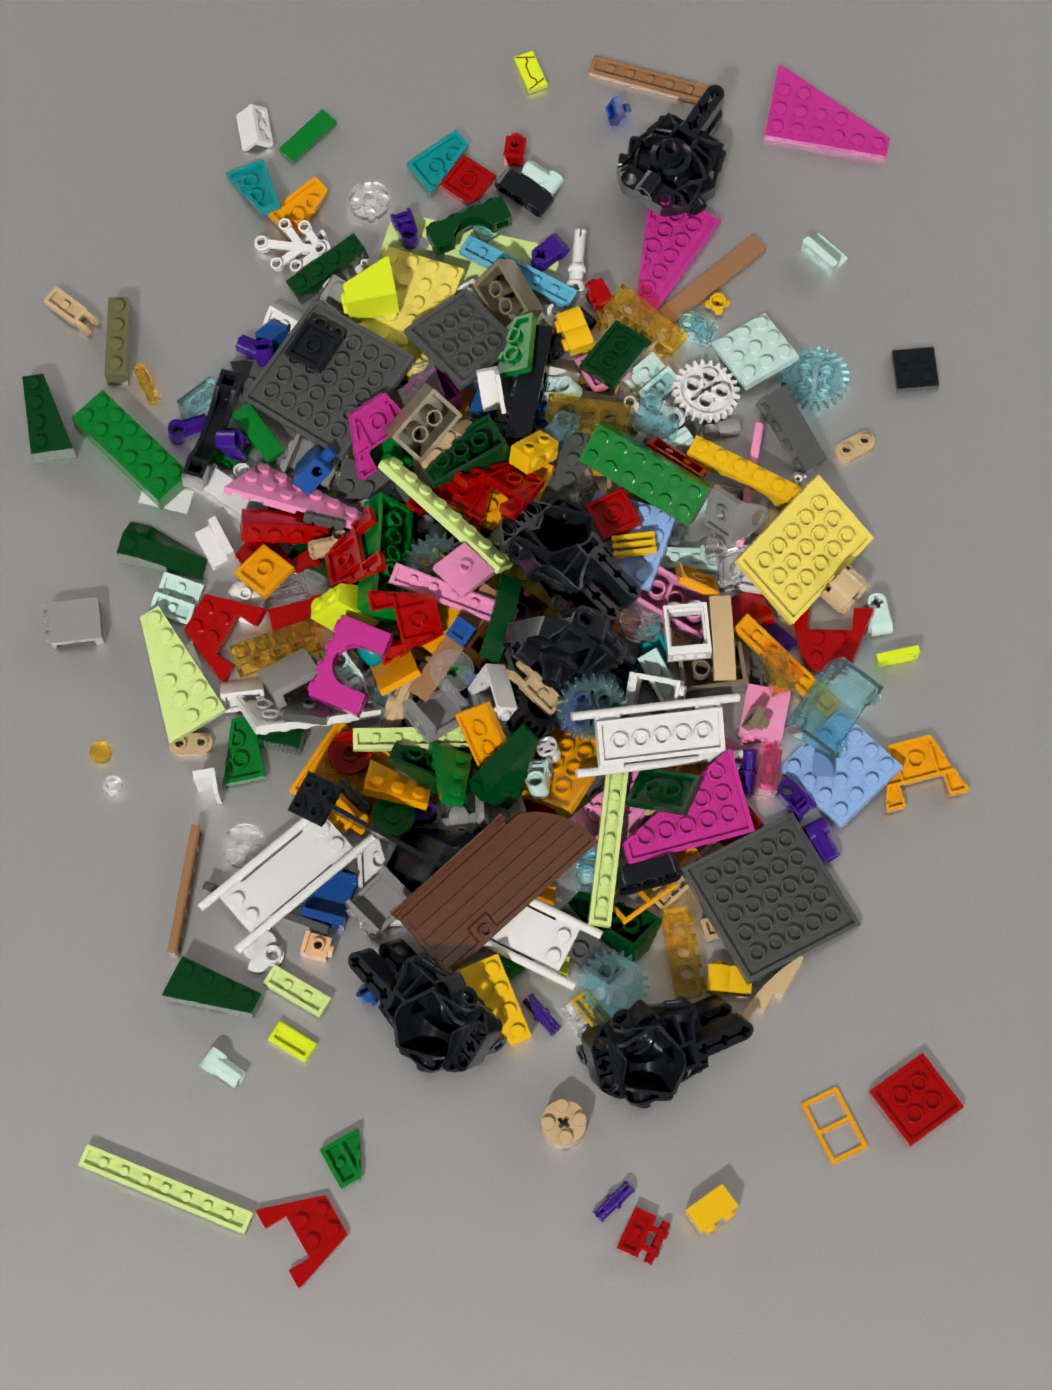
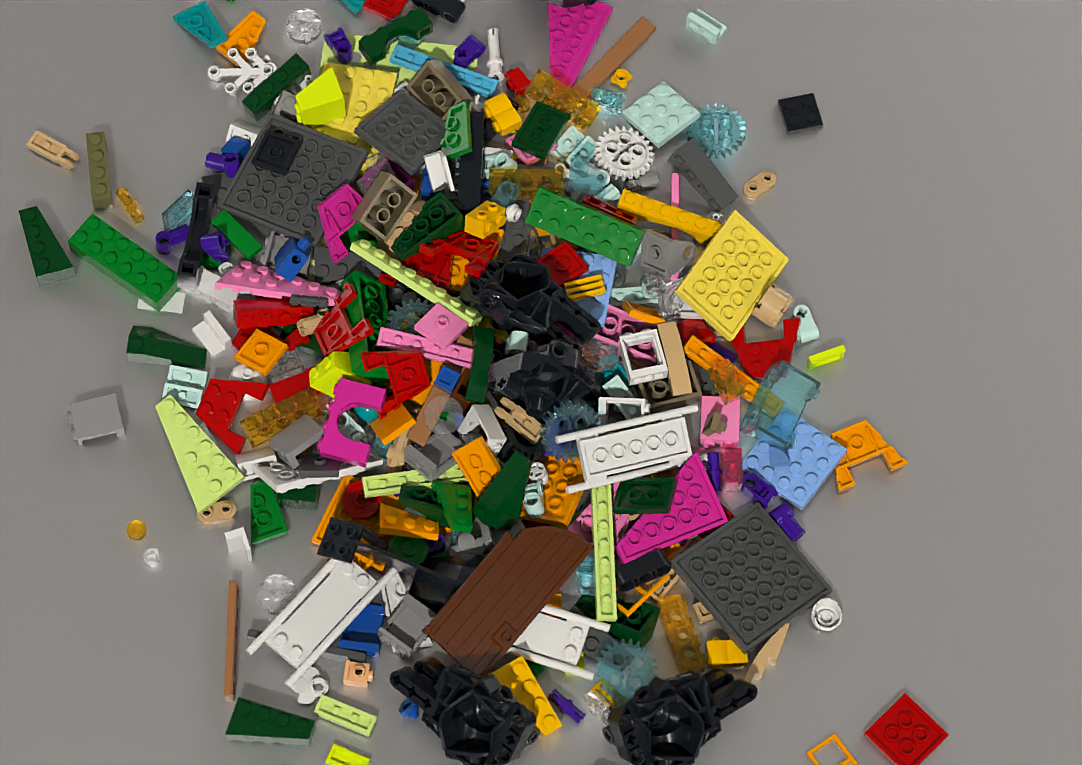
camera: 15 degrees left, 5 degrees down
none -> light aqua piece [504,331,529,355]
none -> white plate [505,204,522,222]
none -> white hair [811,598,842,631]

